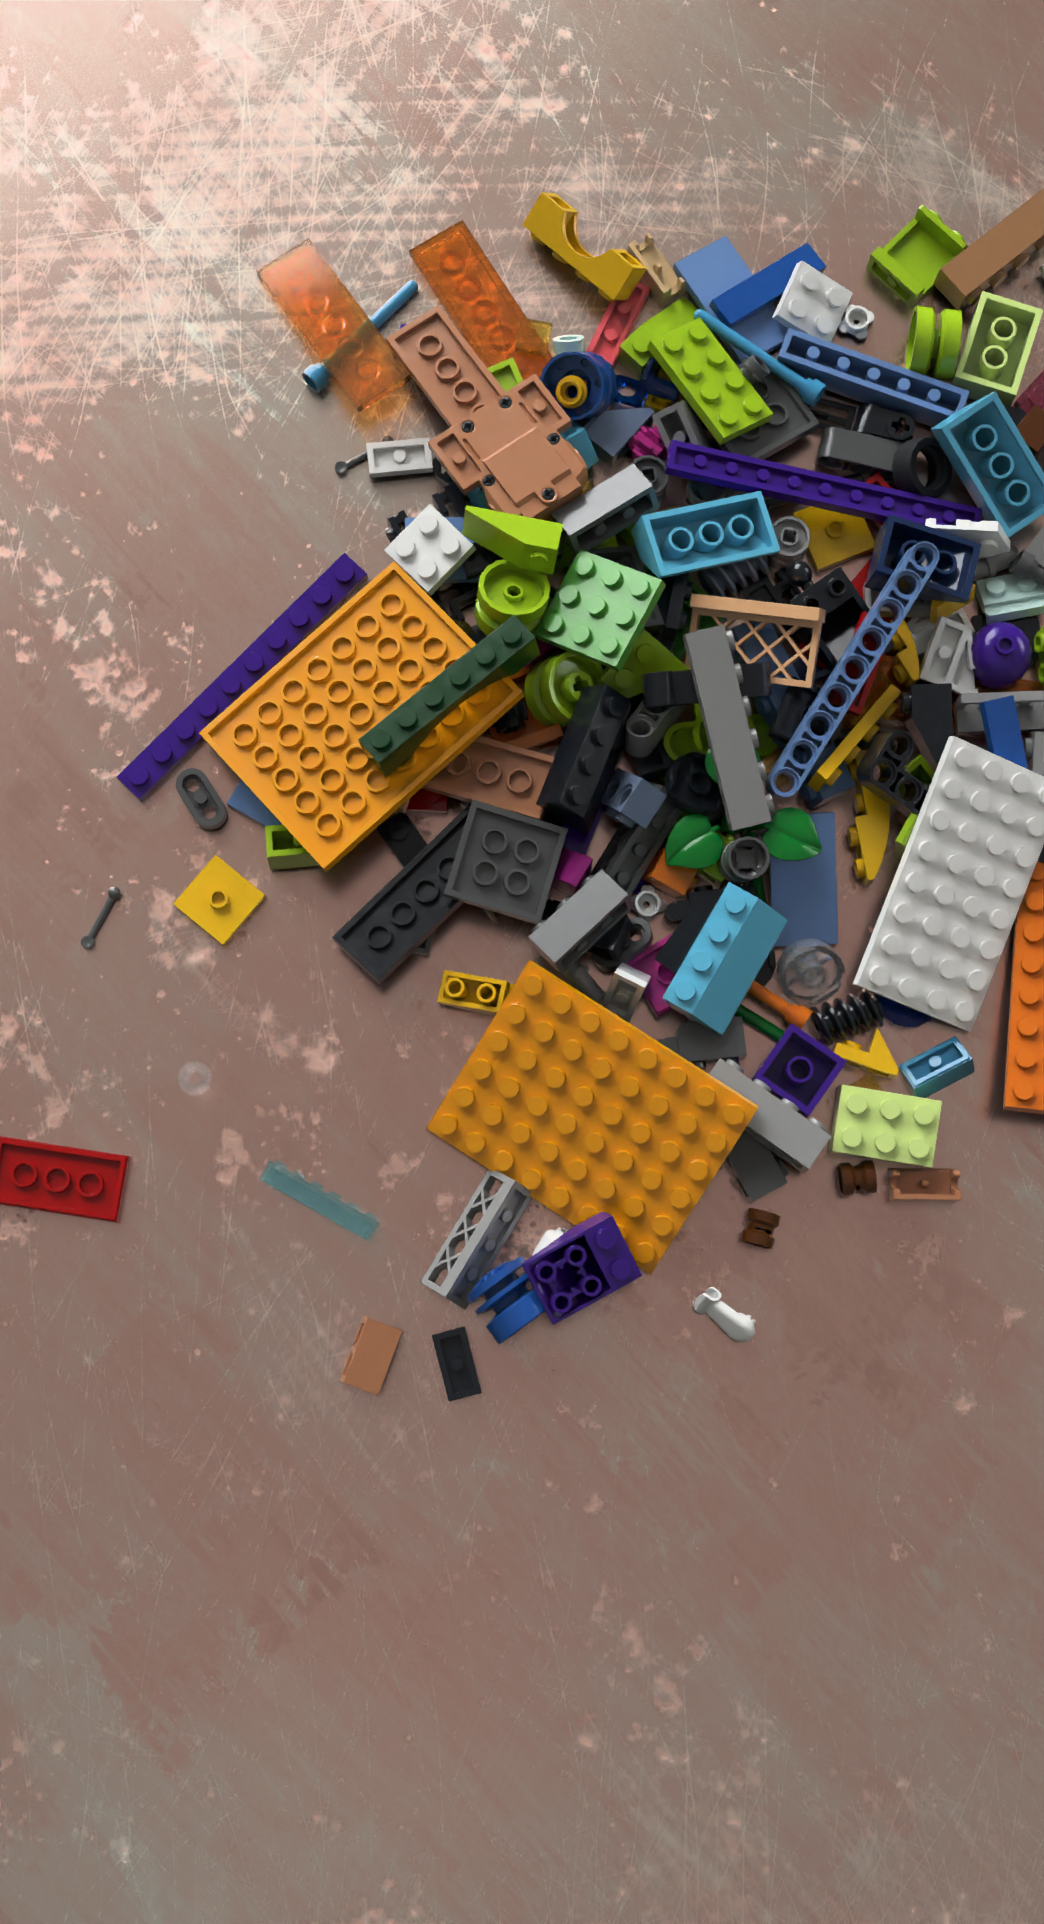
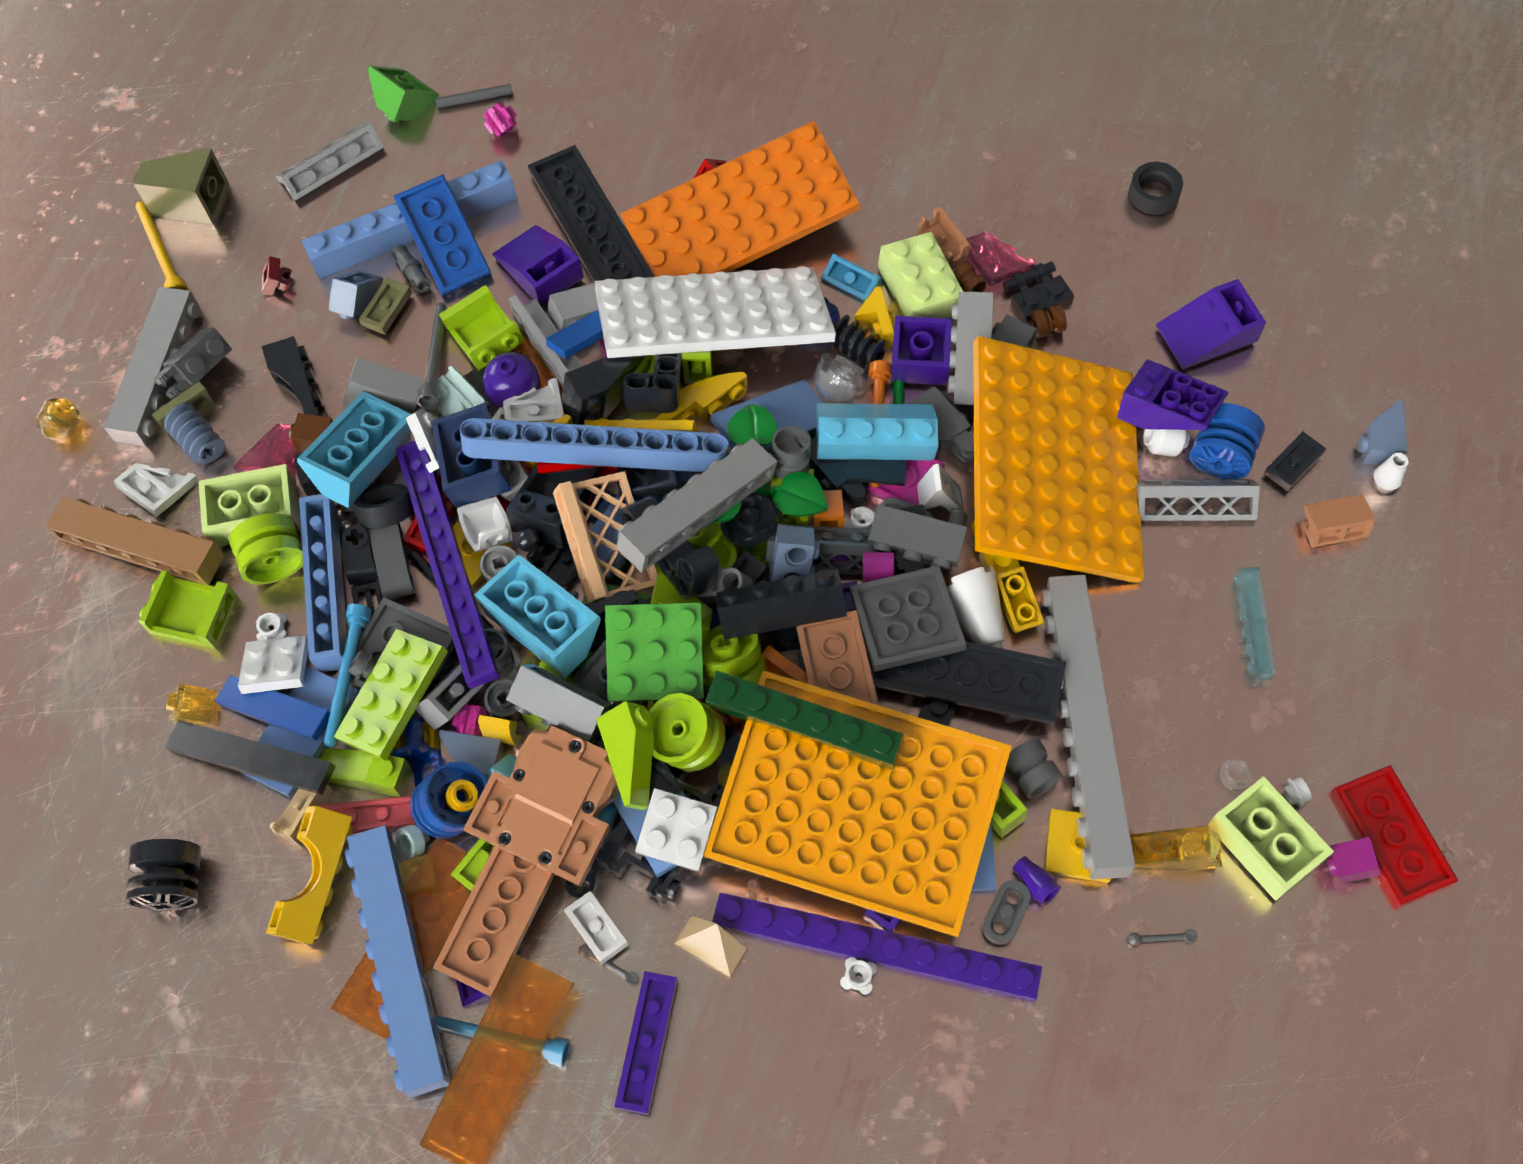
camera: 115 degrees left, 15 degrees down
white piece [693,1287,755,1342] -> none
none -> black wheel [126,839,201,911]
none -> black tile [164,720,336,795]
none -> clear yellow bracket [165,683,217,723]
none -> medium blue brick [345,825,451,1098]
none -> white piece [457,497,513,552]
none -> yellow slope [478,715,523,747]
none -> dark purple plate [614,971,678,1115]
none -> tan slope [674,915,747,978]
none -> white plate [840,957,877,995]
none -> white cone [947,566,1006,648]
none -> clear pink wing [966,231,1036,286]
none -> black plate [1002,261,1074,323]
none -> dark grey wheel [1007,738,1063,798]
none -> dark purple cone [1012,856,1061,905]
none -> light grey brick [1041,575,1135,880]
none -> black tyre [1128,161,1183,215]
none -> clear yellow slope [1130,825,1222,871]
none -> dark purple slope [1156,279,1266,369]
none -> yellowish green brick [1207,776,1334,901]
none -> white plate [1282,777,1312,808]
none -> magenta brick [1327,837,1382,884]
none -> sand blue slope [1357,401,1407,465]
none -> white cone [1374,453,1409,491]

